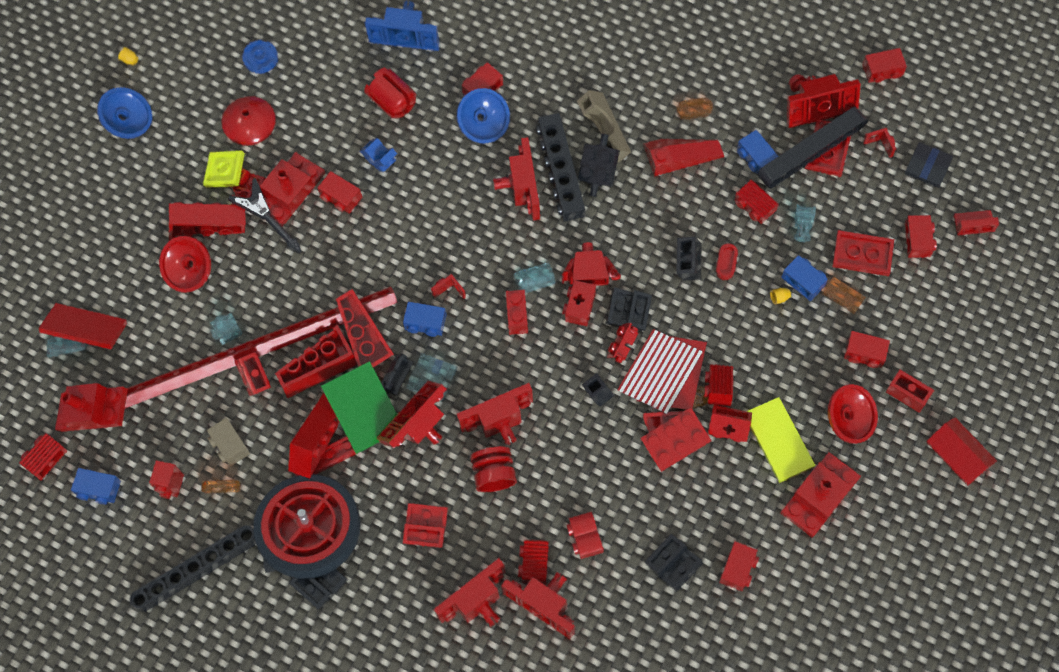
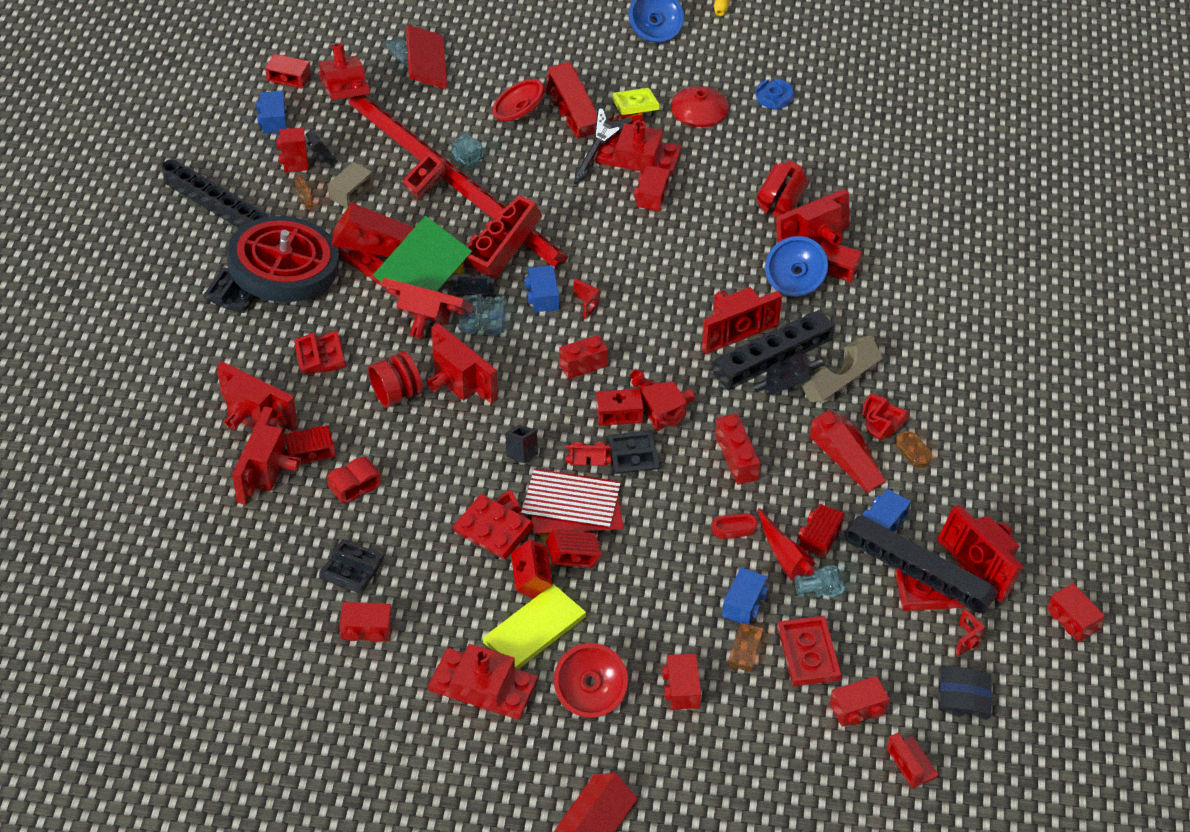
camera: 65 degrees right, 20 degrees down
red wedge [275,324,357,398] -> none
blue brick [360,138,397,172] -> none
blue brick [365,1,440,51] -> none
clear light blue slope [513,263,556,293] -> none
black brick [676,236,702,281] -> none
yellow hose [770,288,791,305] -> none
red brick [886,370,934,413] -> none
none -> black wing [305,130,338,167]
none -> red brick [715,413,760,485]
none -> red piece [758,508,816,580]
none -> red brick [776,189,850,246]
none -> red brick [862,393,910,440]

